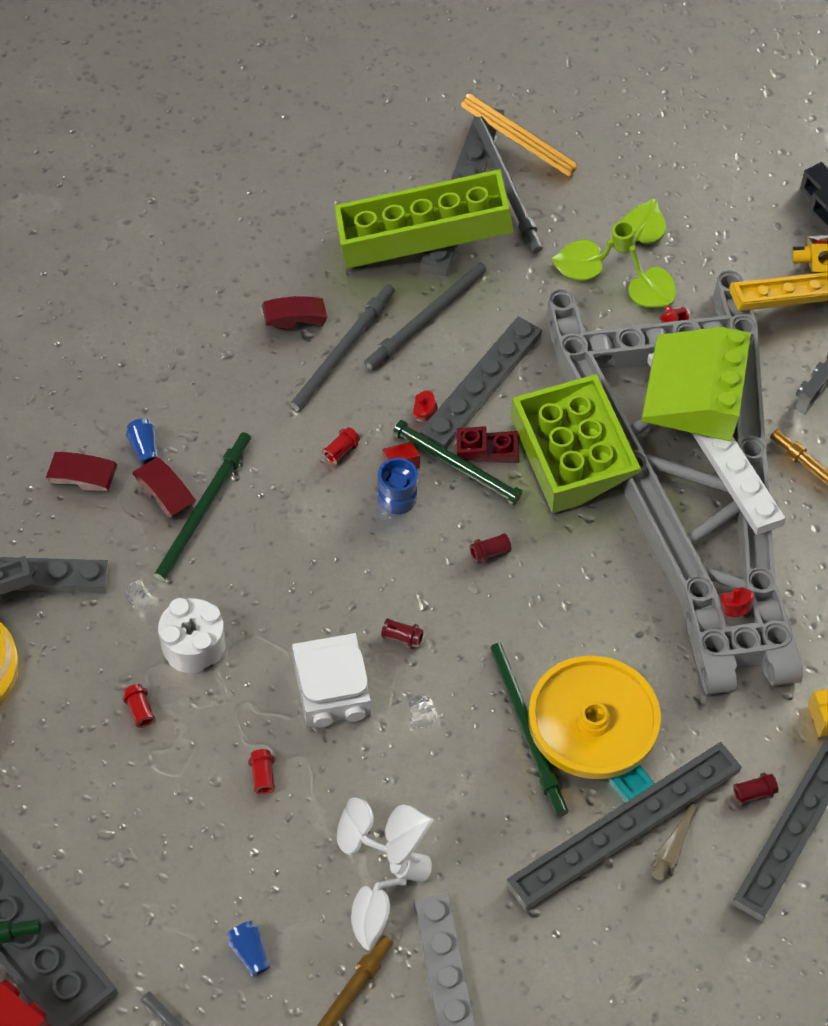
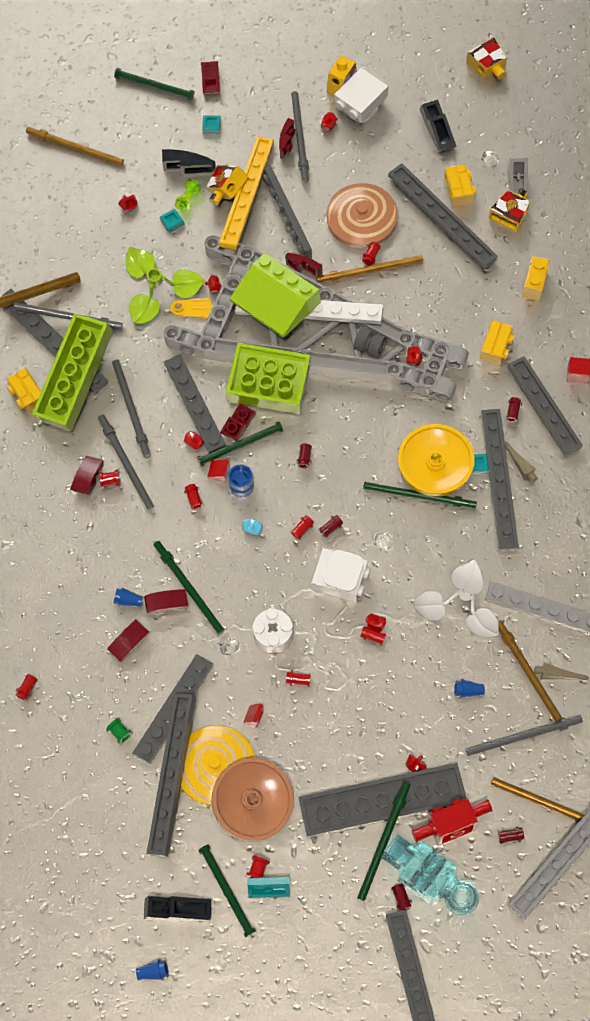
camera: 55 degrees left, 10 degrees up
none -> yellow brick [6,368,41,414]
none -> pearl gold bar [26,127,124,166]
none -> red bush [99,469,120,489]
none -> red piece [118,194,138,211]
none -> teal tile [160,209,184,233]
none -> yellow piece [170,298,213,319]
none -> clear neon green bar [175,179,202,210]
none -> medium azure piece [242,519,262,536]
none -> red slope [243,703,264,728]
none -> dark red slope [285,253,323,277]
none -> red pin [290,515,314,540]
none -> dark grey wheel [353,326,387,358]
none -> red piece [365,614,386,632]
none -> red piece [405,754,427,772]

